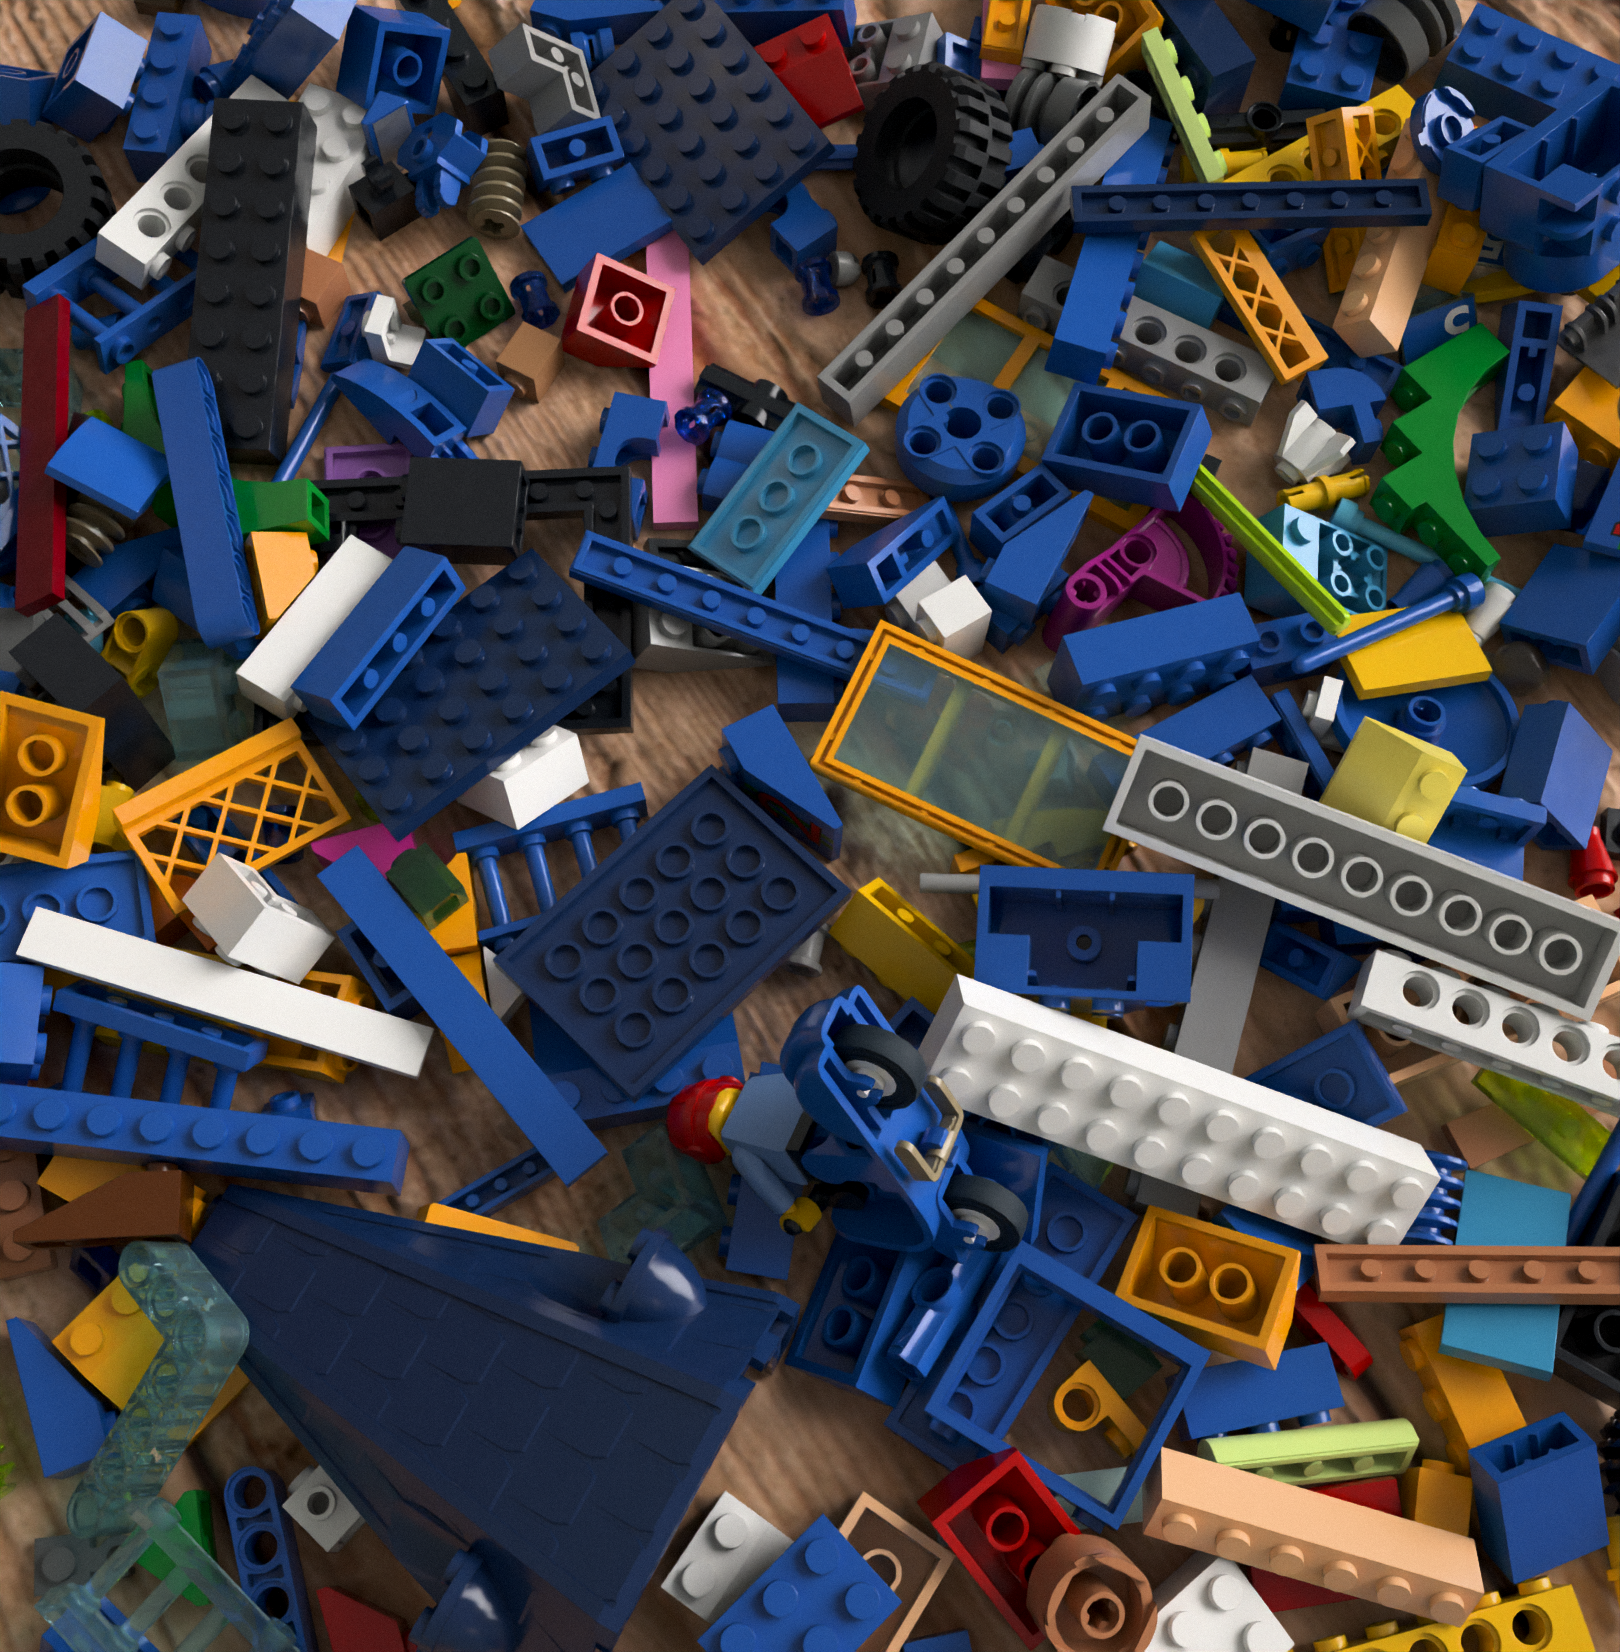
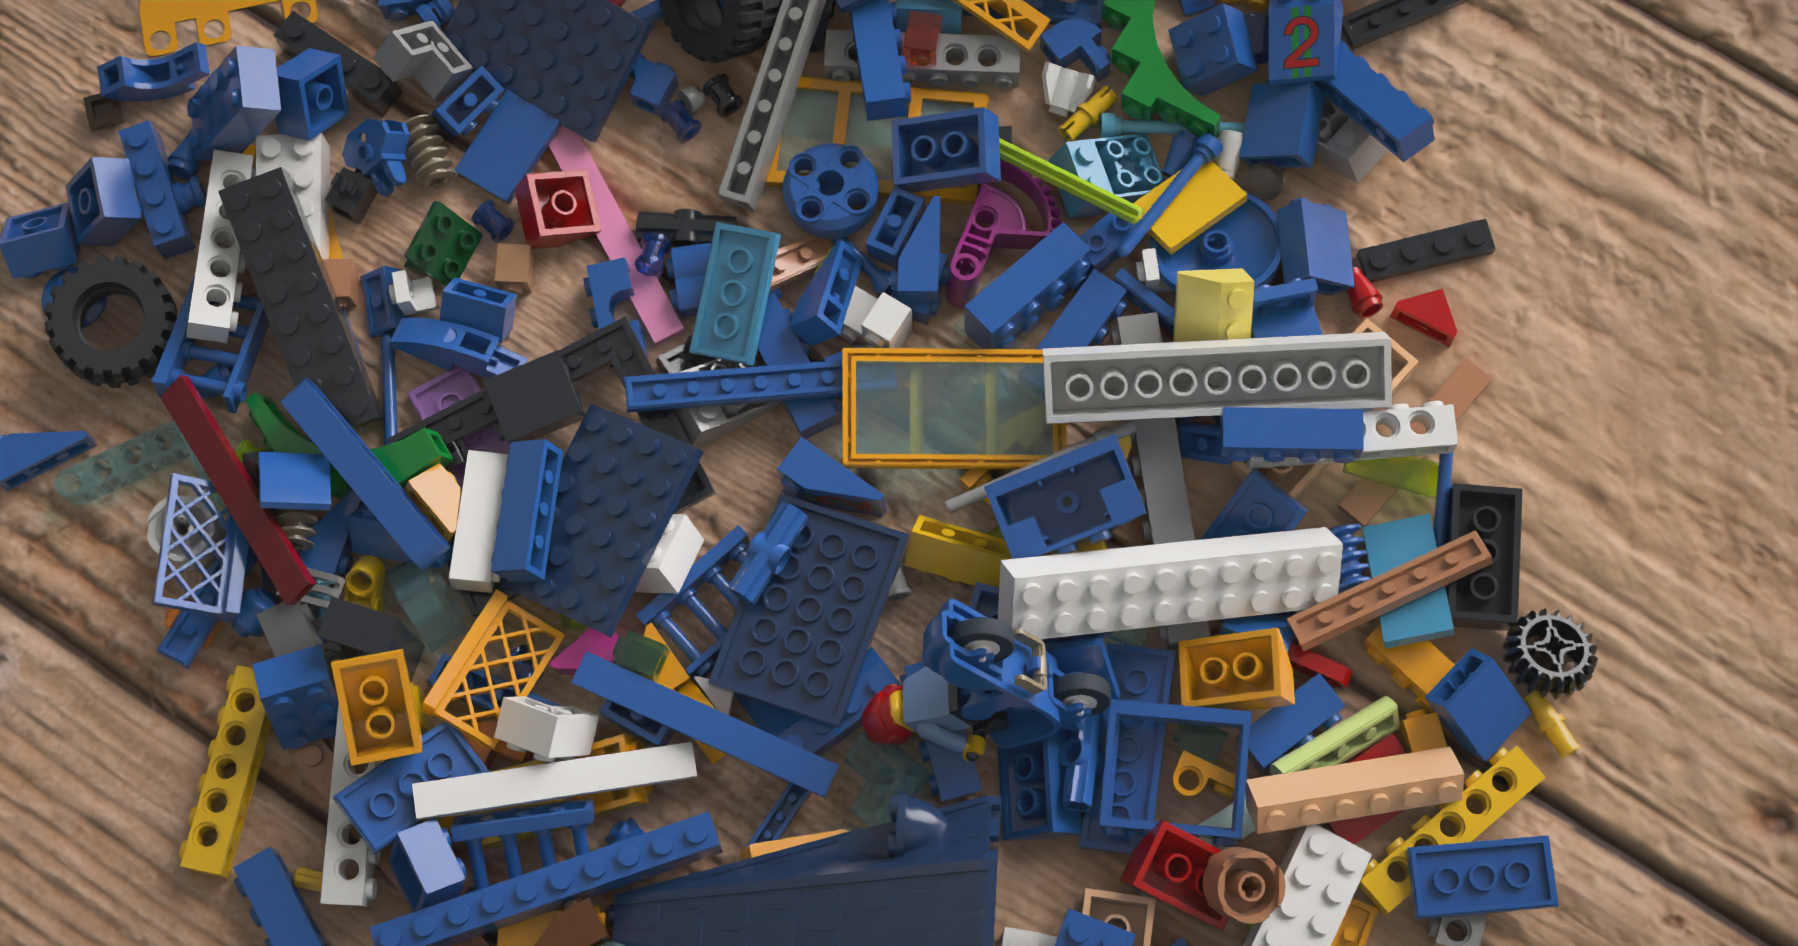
camera: 15 degrees left, 5 degrees up
slope [361,91,415,171] -> none
none -> blue piece [728,502,809,605]
none -> clear red brick [903,11,943,66]
none -> blue brick [1220,407,1364,463]

